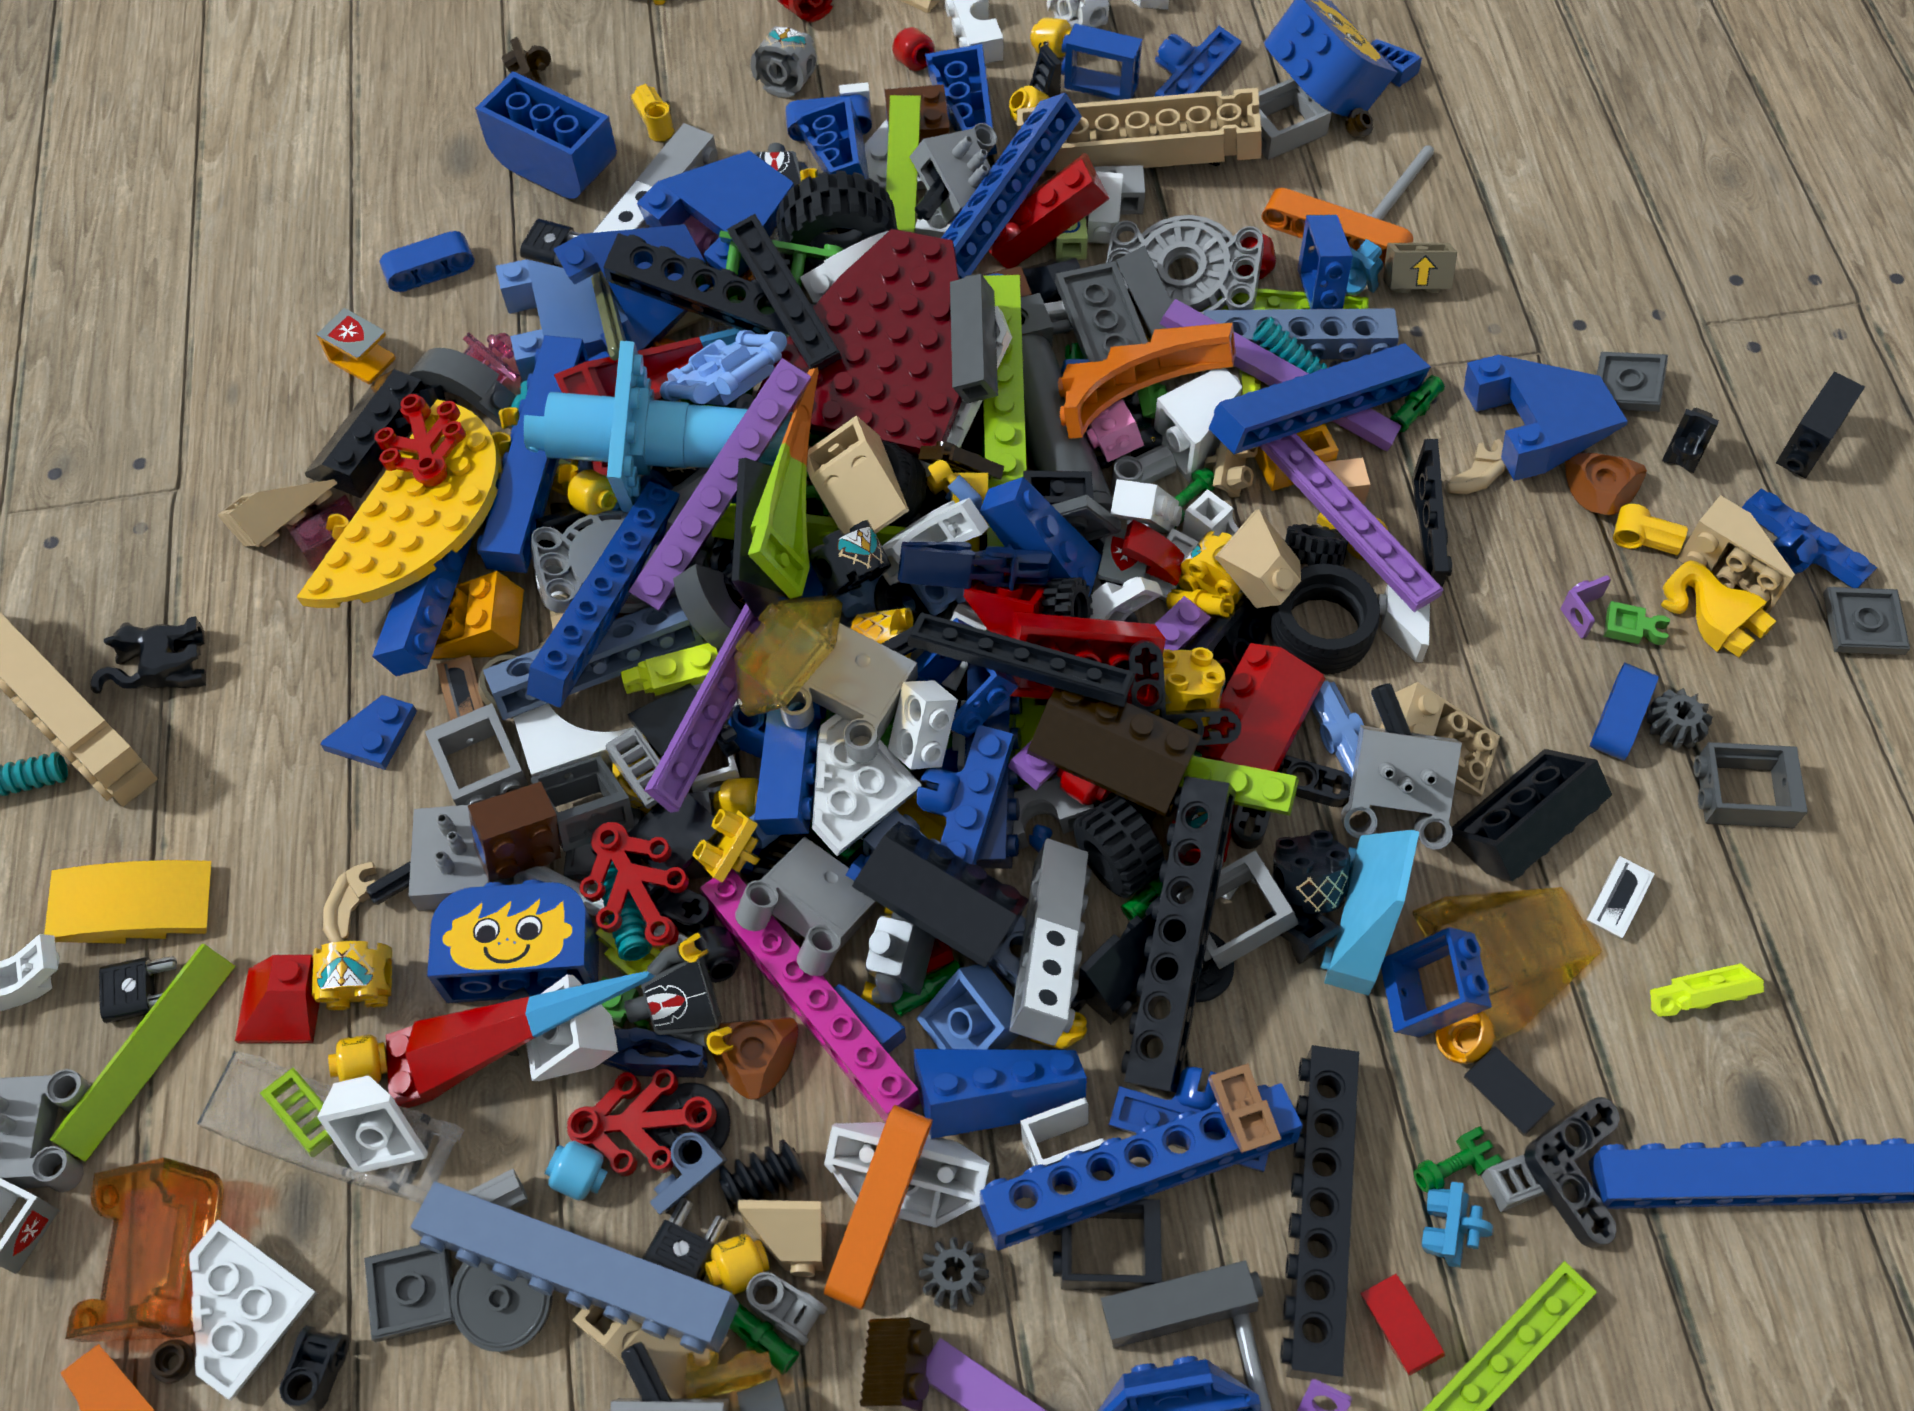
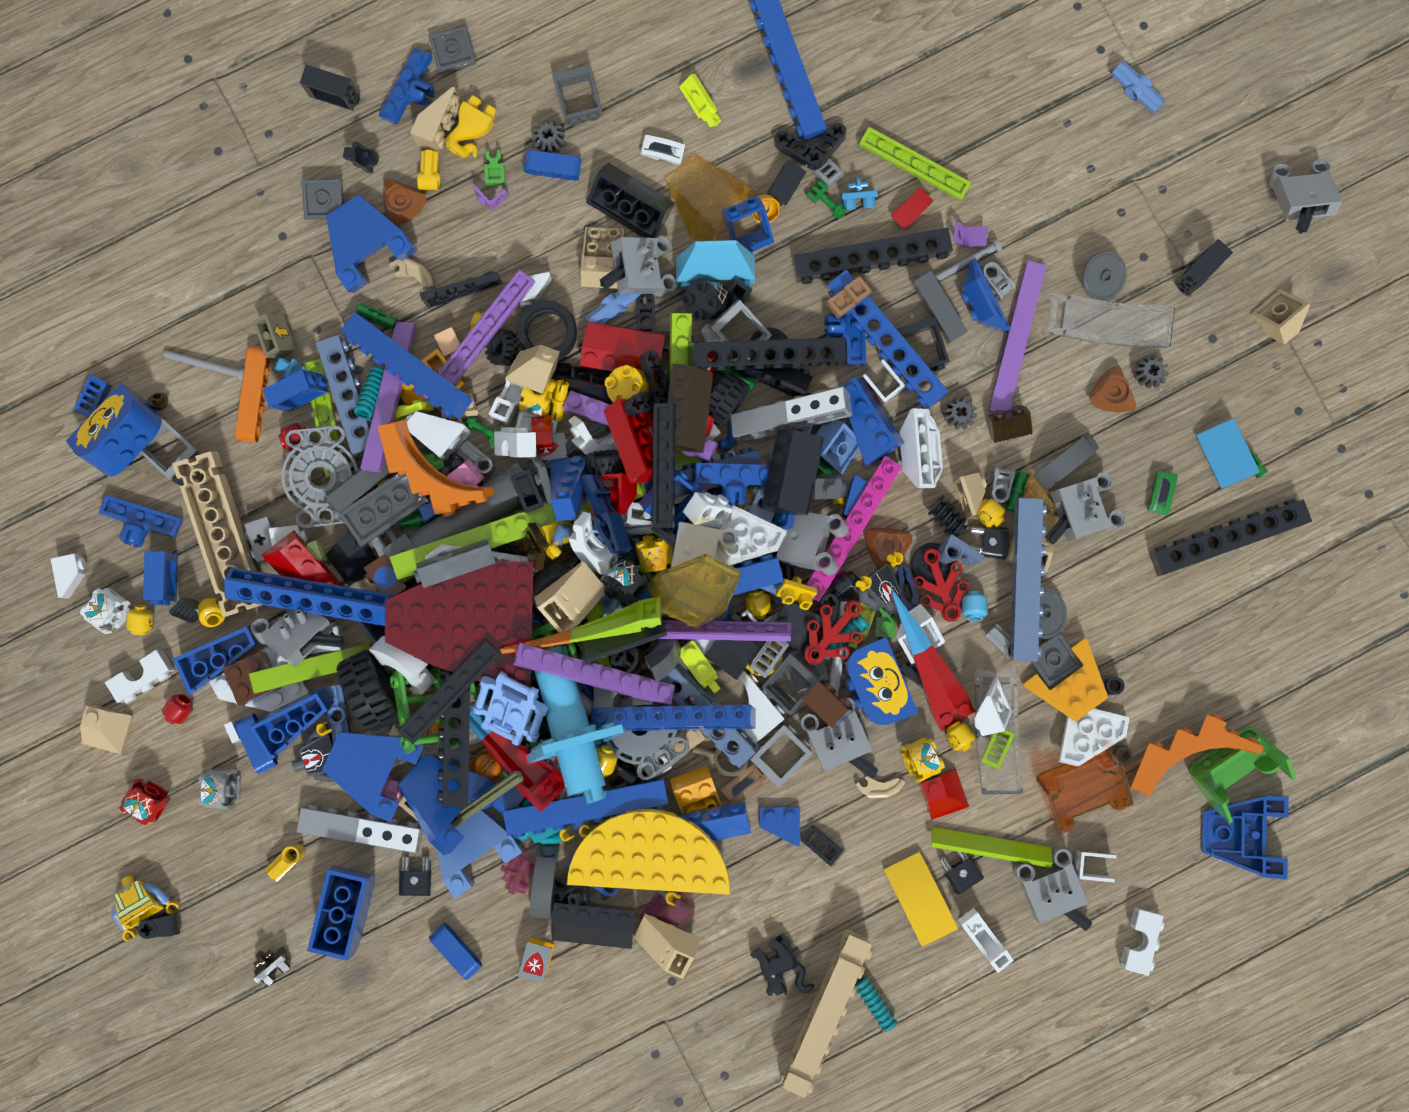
camera: 110 degrees left, 25 degrees up
red plant [374,394,466,487] -> none
orange beam [823,1105,933,1310] -> none
none -> black slope [800,825,845,867]
none -> light orange wing [1023,638,1108,722]

